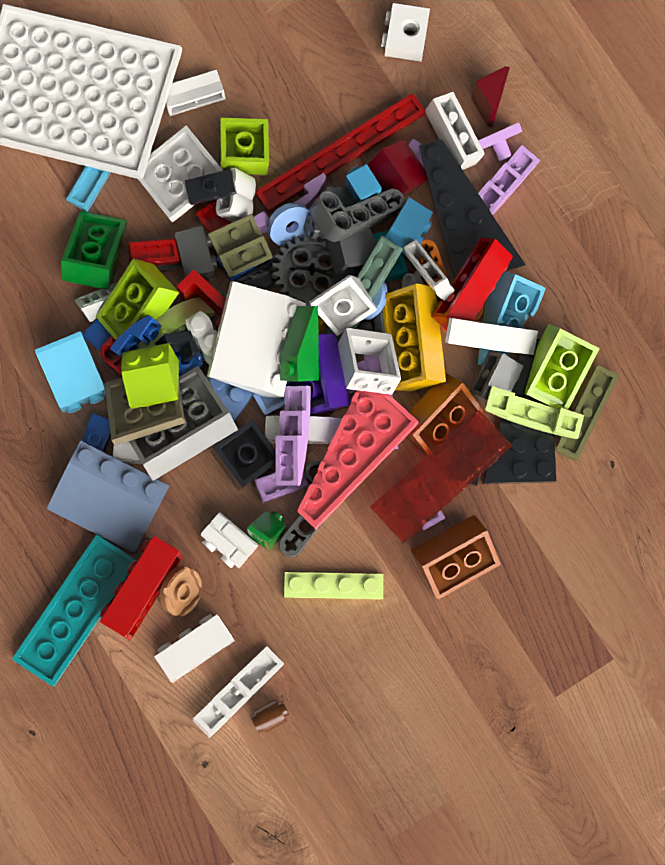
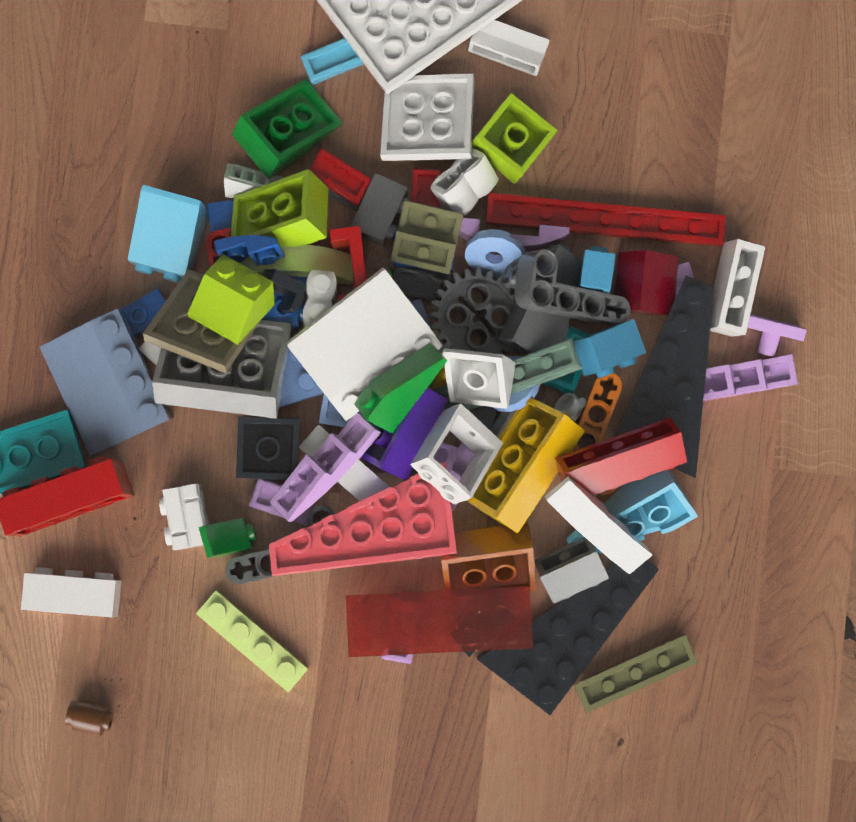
camera: 45 degrees right, 5 degrees up
medium nougat tile [160,566,202,616] -> none
black plate [185,169,237,205] -> none
white slope [192,646,284,738] -> none
white brick [381,3,430,62] -> none
white piece [403,240,455,301] -> none
dark orange slope [410,515,501,600] -> none
dark red slope [472,66,510,128] -> none
yellowish green slope [485,386,584,439] -> none
lime slope [525,324,600,410] -> none

